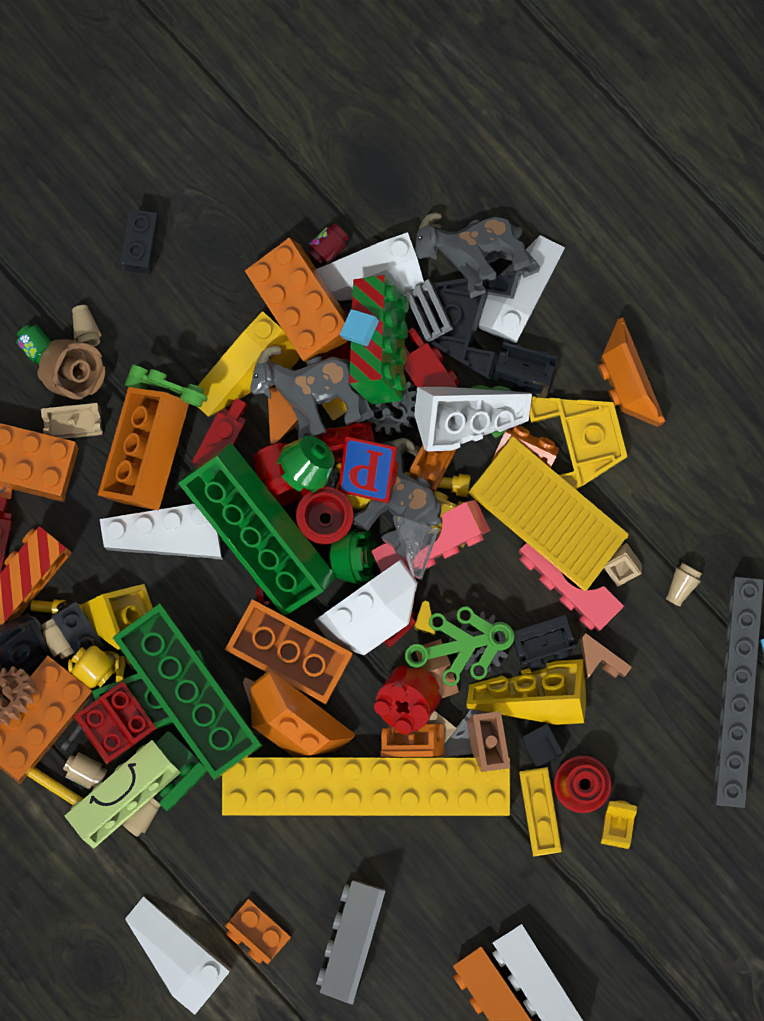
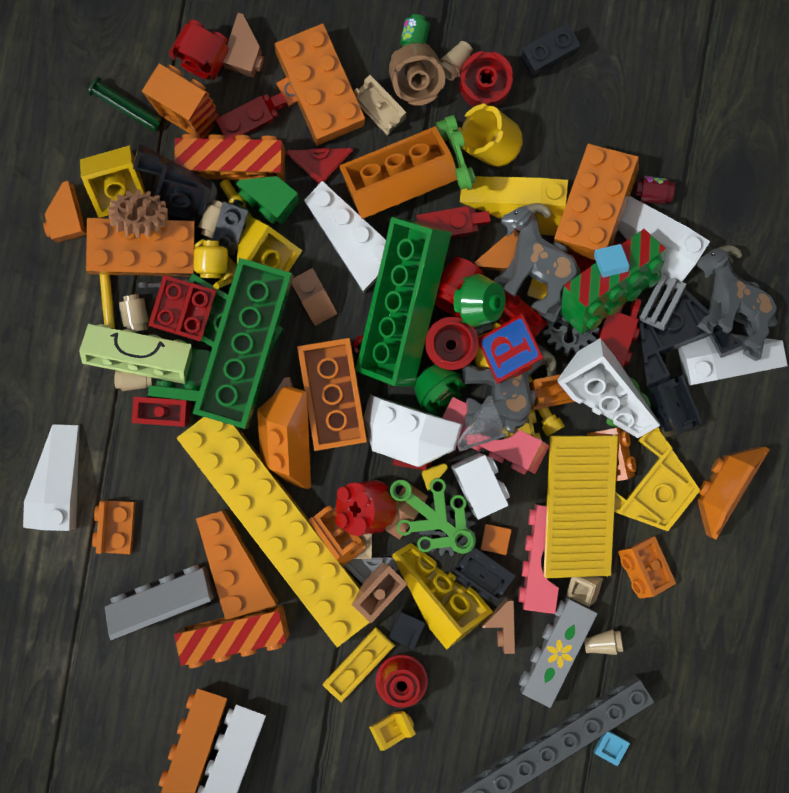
camera: 55 degrees right, 5 degrees up
none -> red brick [132,397,191,427]
none -> orange brick [174,604,290,668]
none -> orange wedge [196,509,279,620]
none -> green slope [236,176,301,225]
none -> red tile [286,147,353,184]
none -> nougat slope [292,268,337,326]
none -> white brick [451,453,510,519]
none -> yellow cylinder [458,104,523,167]
none -> red brick [459,51,513,107]
none -> orange tile [480,524,511,555]
none -> light grey brick [519,597,597,708]
none -> orange bracket [618,536,676,598]

